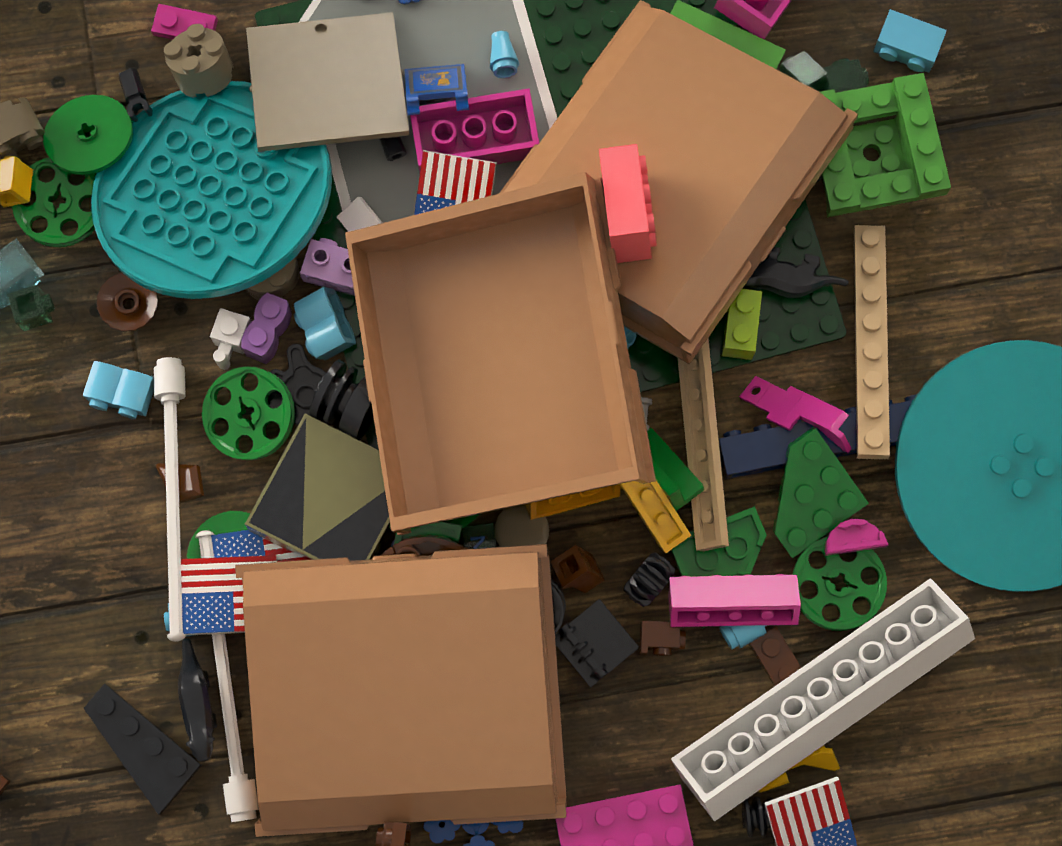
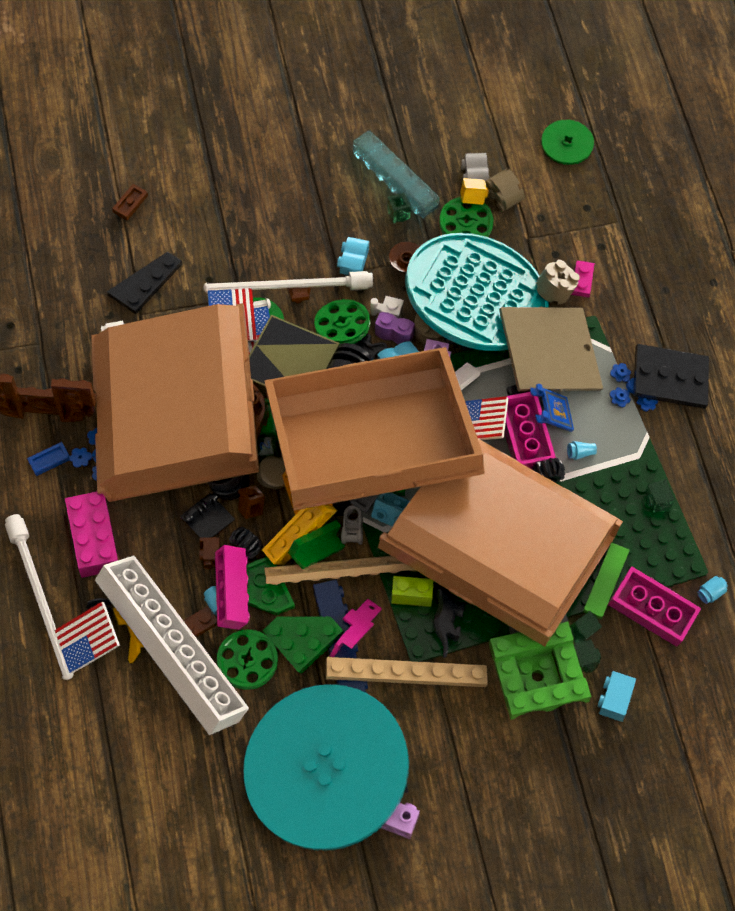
camera: 85 degrees right, 15 degrees down
green piece [43,95,133,175] -> none
black bar [118,68,153,122] -> none
black animal [178,638,218,762] -> none
coral brick [599,144,657,263] -> none
dark pink plate [825,519,888,556] -> none
none -> black gear [532,458,565,483]

